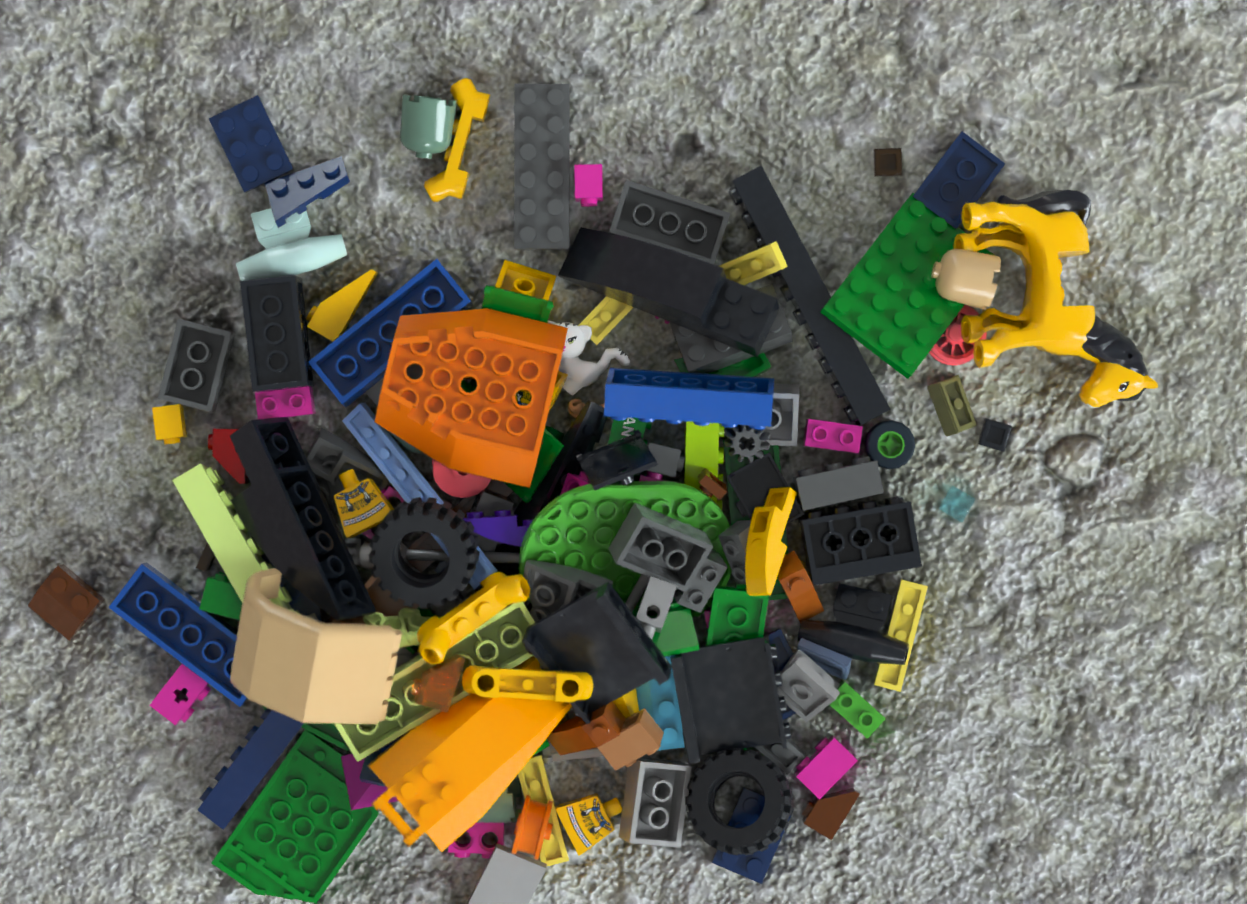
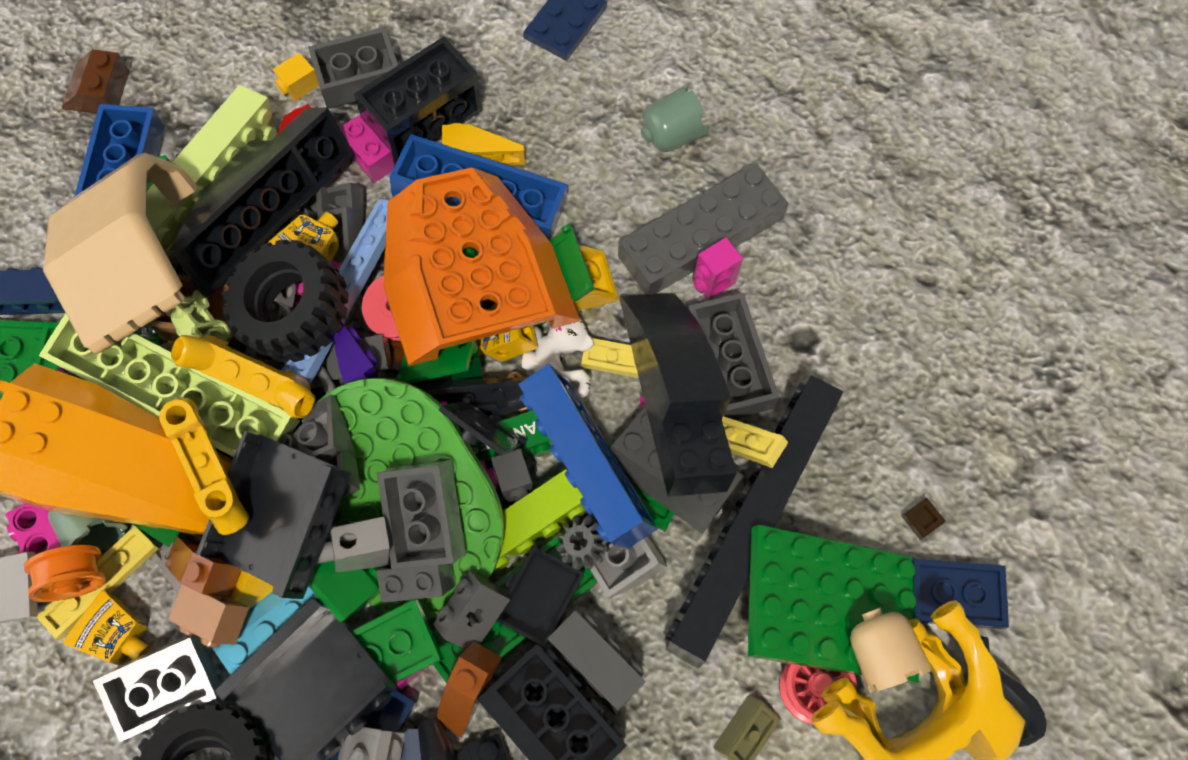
camera: 55 degrees right, 20 degrees down
dark pink brick [149,664,212,725] -> none
light aqua plate [236,208,347,281] -> none
wing [265,156,350,228] -> none
clear orange slope [411,654,465,713] -> none
yellow plate [424,78,490,202] -> none
reddish brown plate [698,468,727,500] -> none
yellow slope [745,487,797,596] -> none
dark pink brick [803,419,863,453] -> none
black wheel [865,420,915,469] -> none

